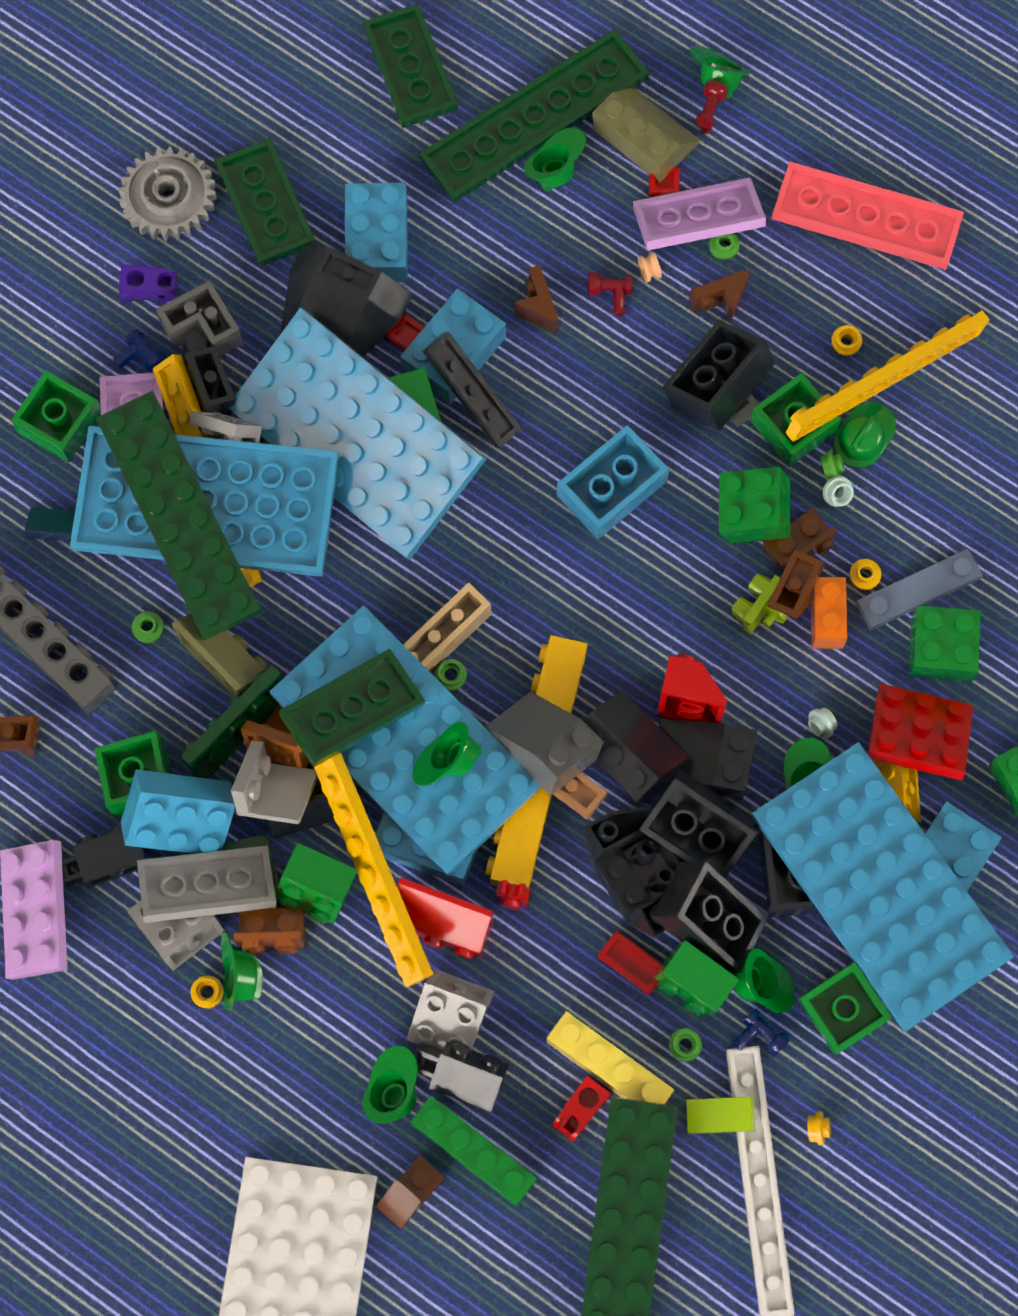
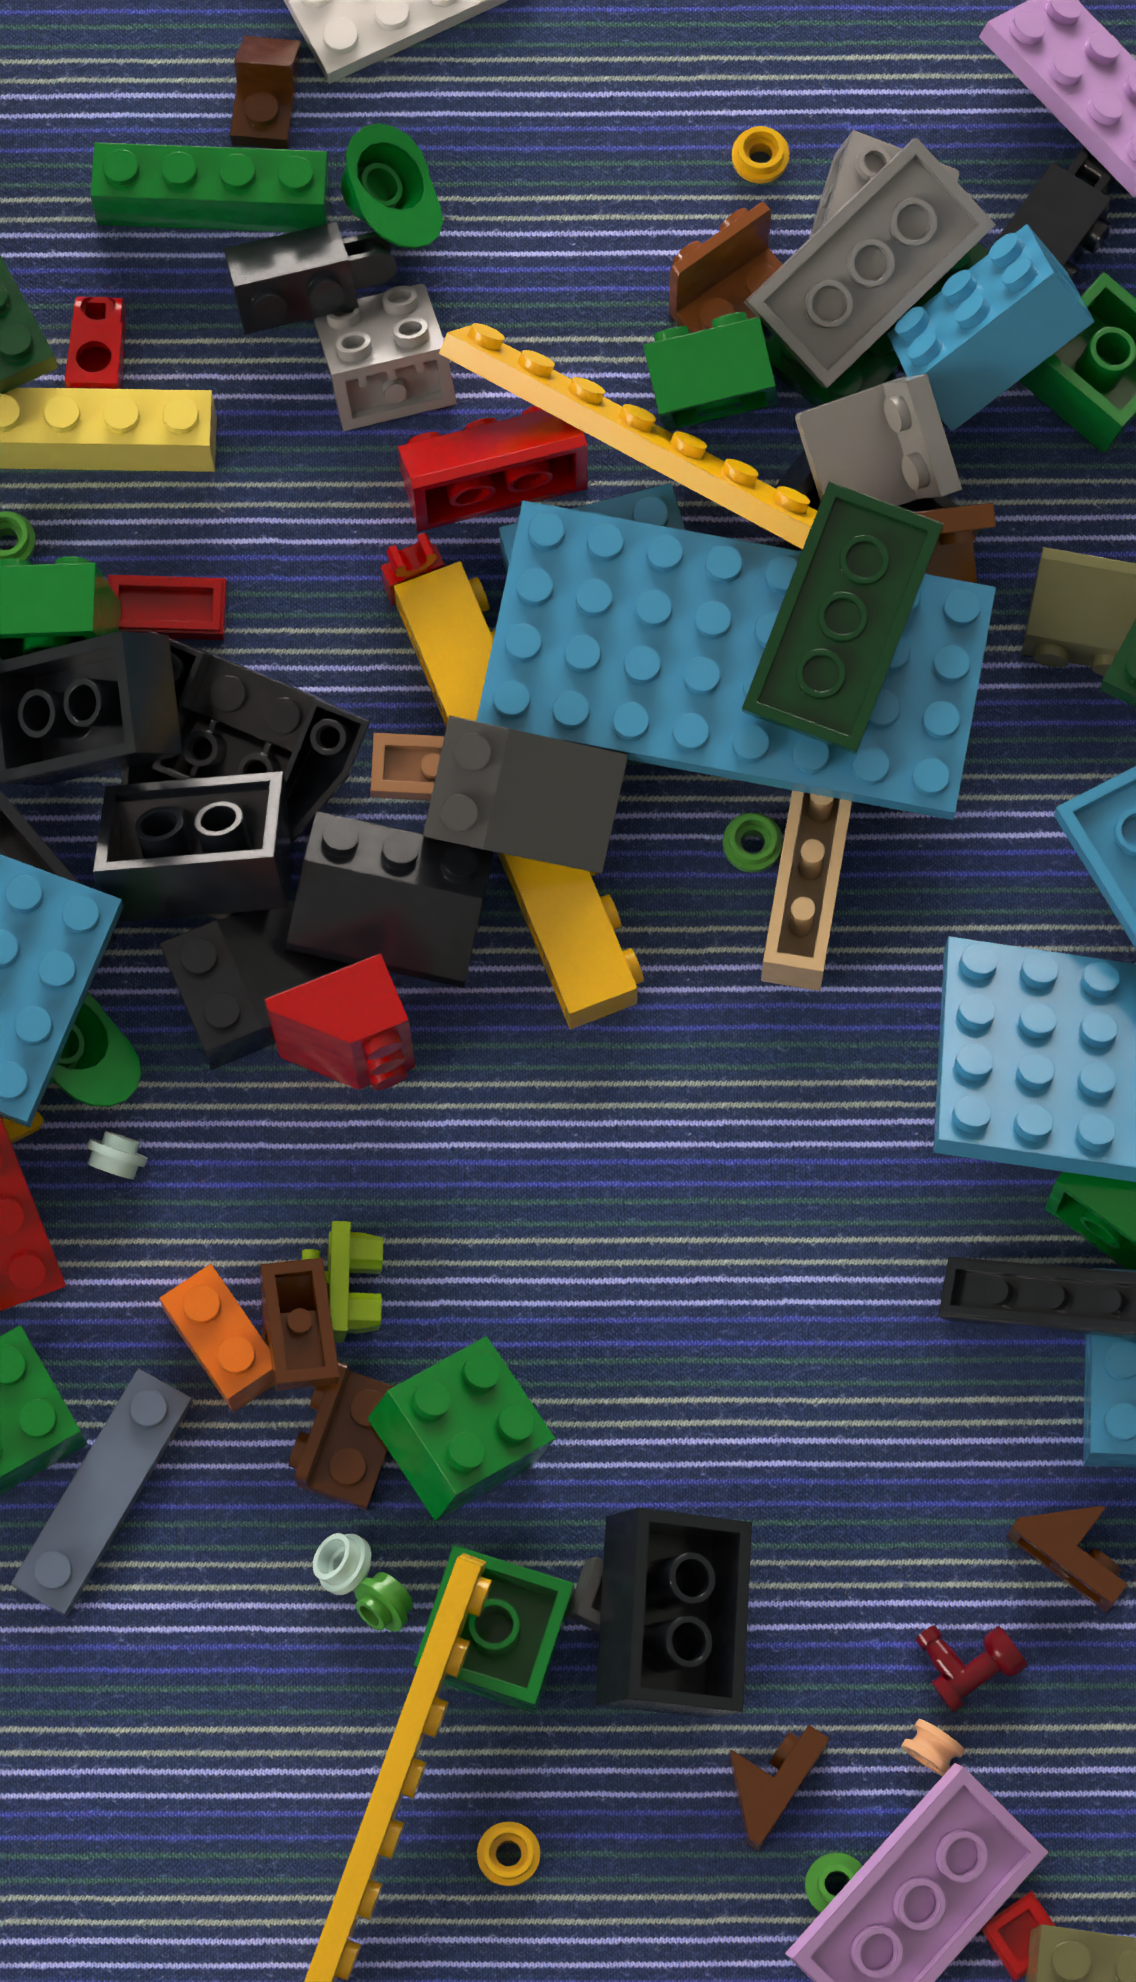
camera: 145 degrees right, 0 degrees up
dark green plate [180,665,283,779] -> none
green piece [221,931,263,1011] -> none
green piece [412,721,483,786] -> none
dark azure brick [557,425,669,540] -> none
green piece [834,402,896,468] -> none
yellow plate [849,559,881,590] -> none

